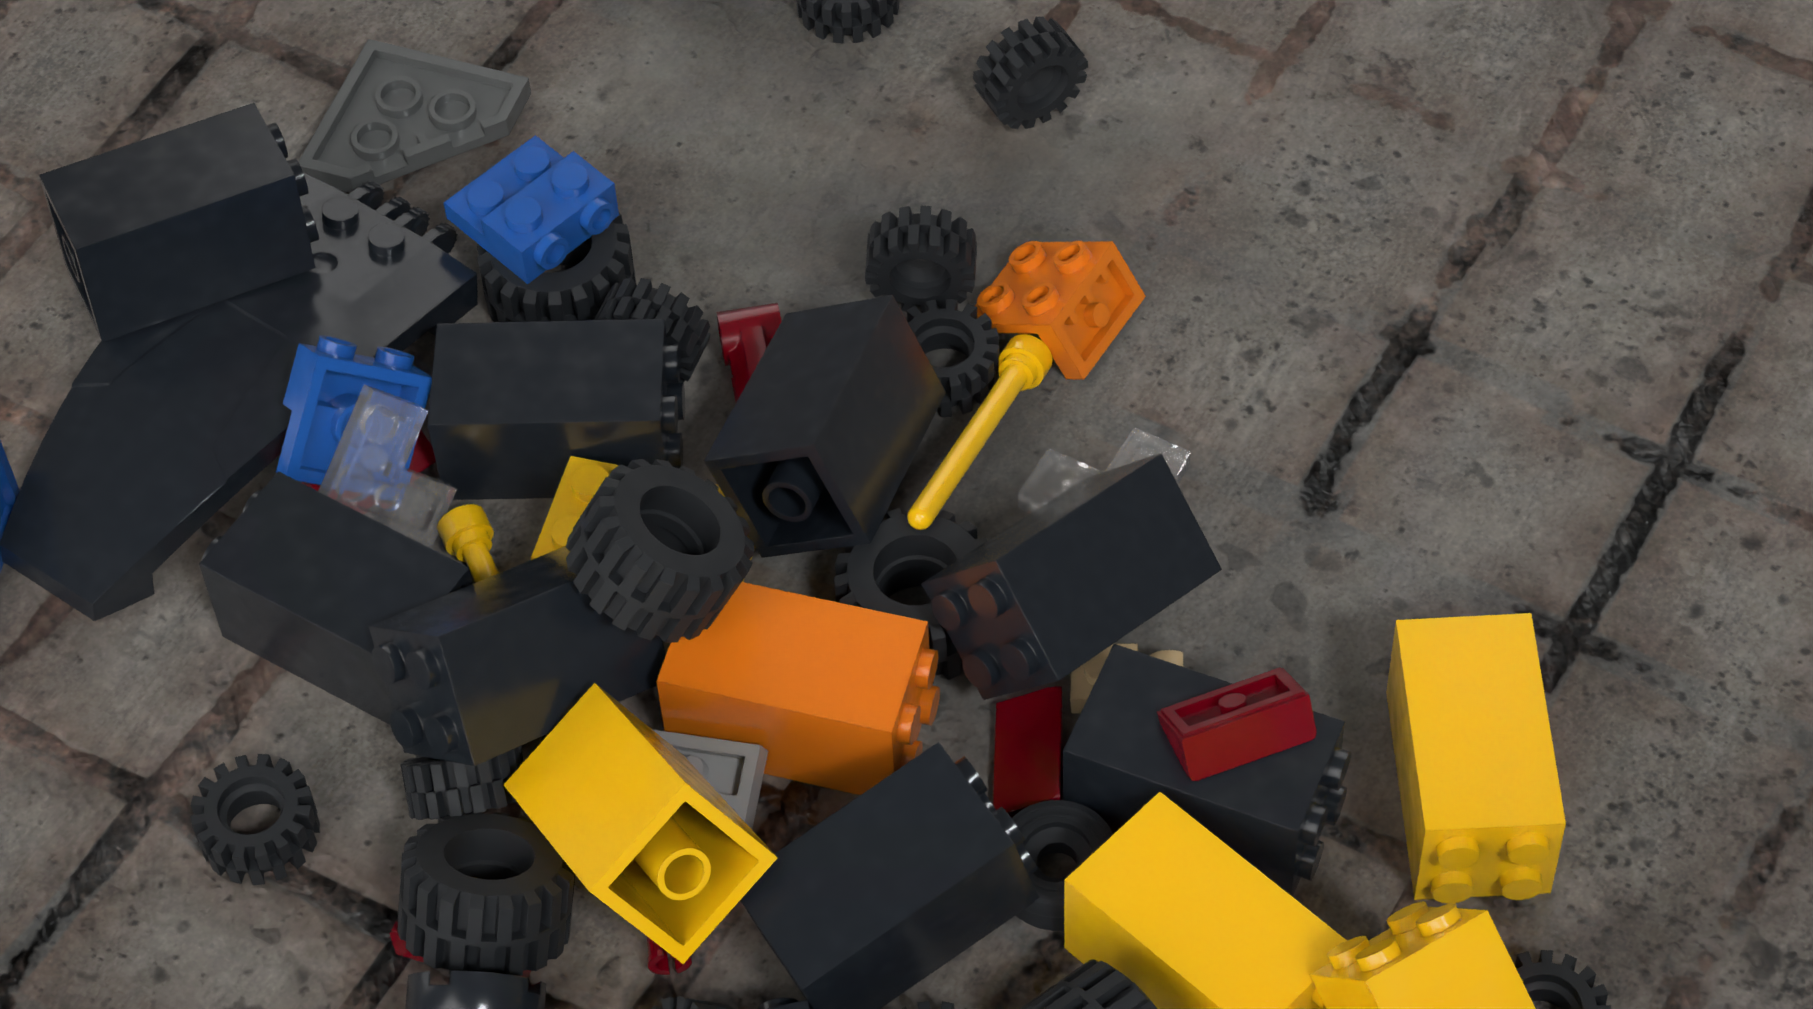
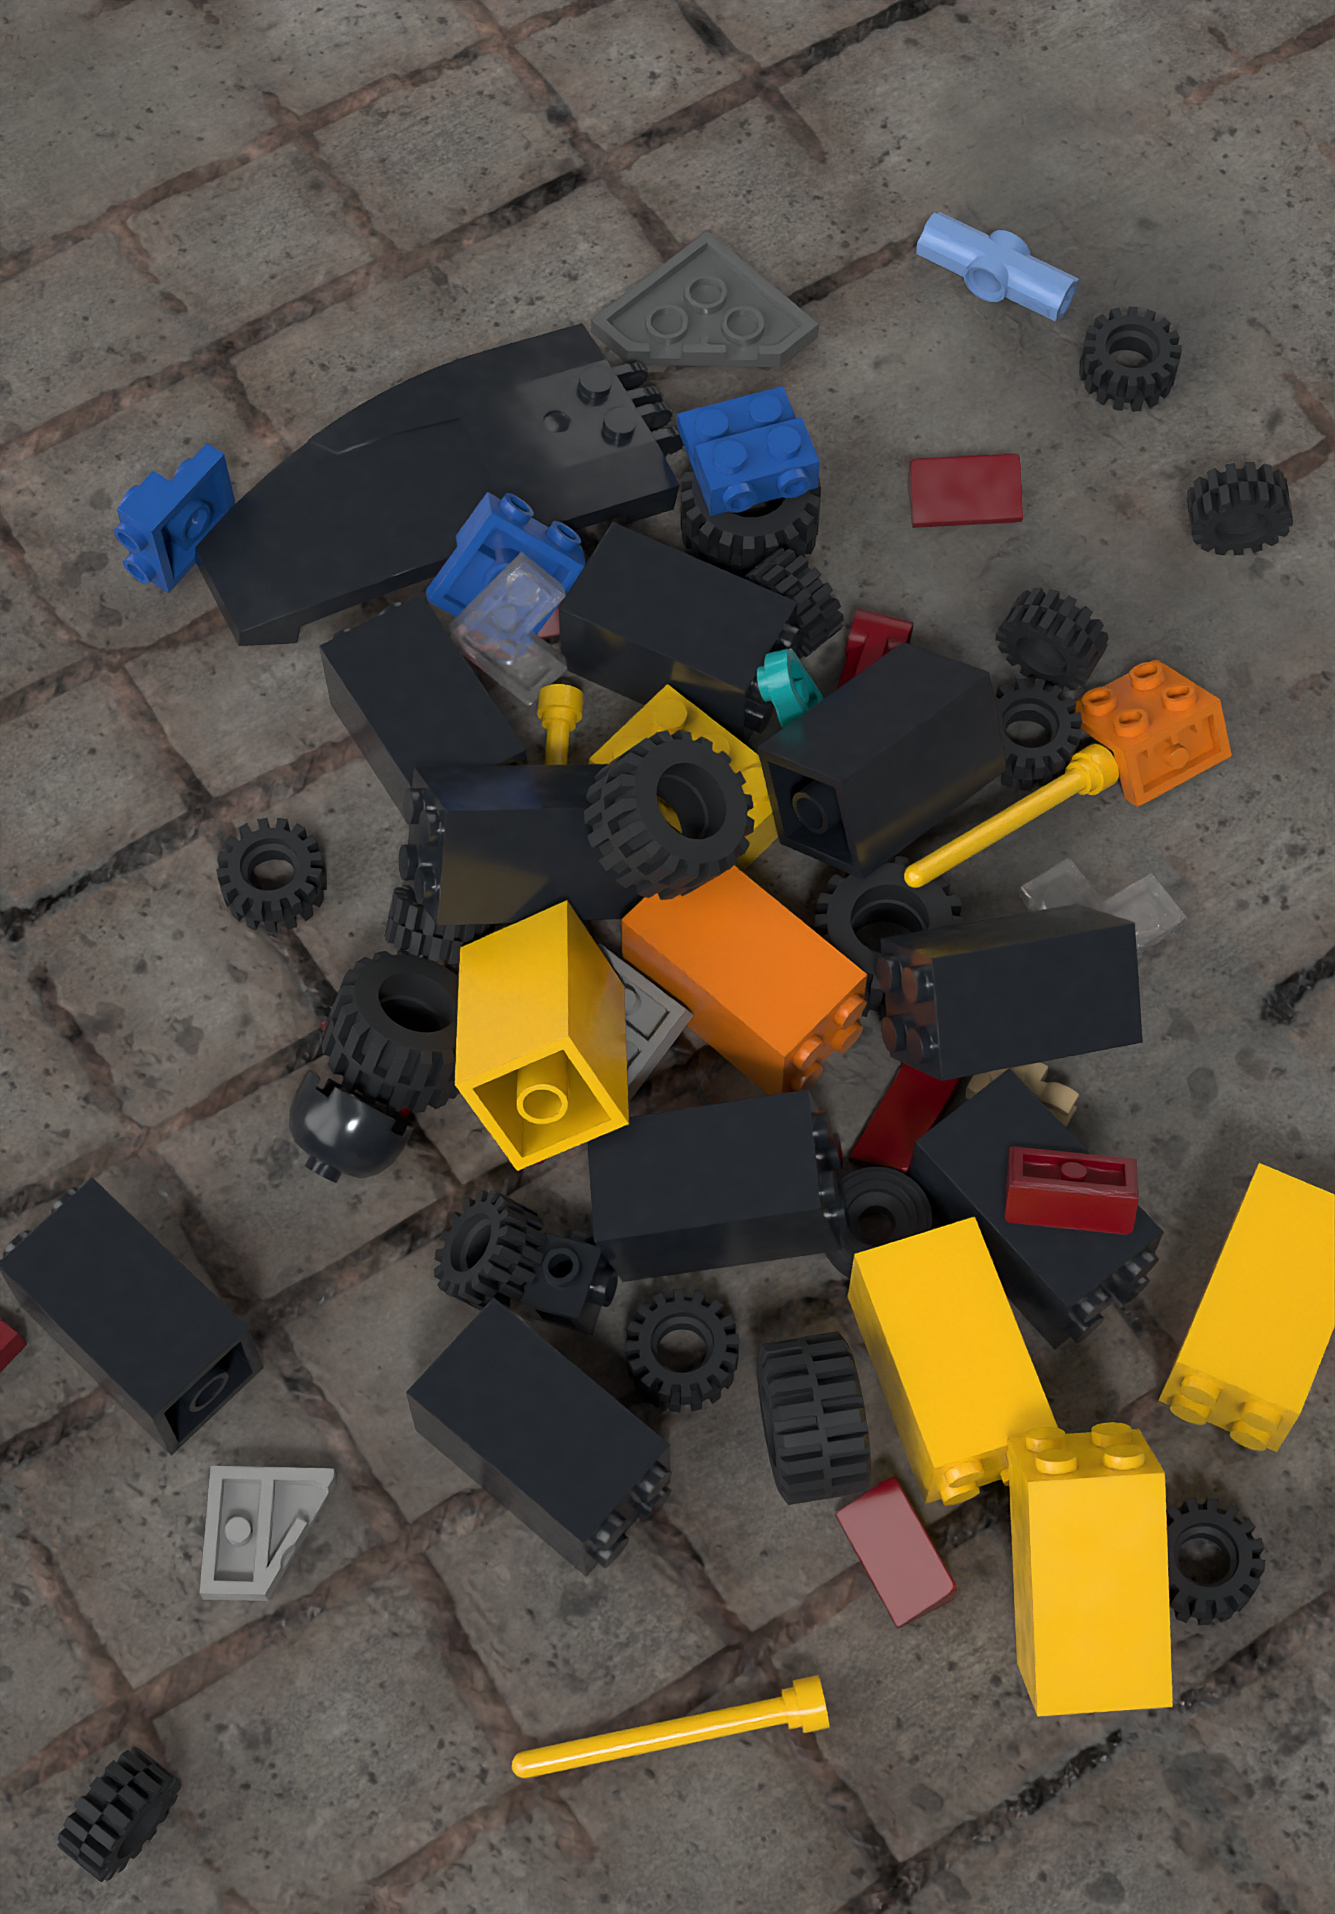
camera: 25 degrees right, 10 degrees up
black brick [39,103,319,343] -> none
none -> teal plate [757,648,824,728]
none -> dark red slope [907,454,1023,528]

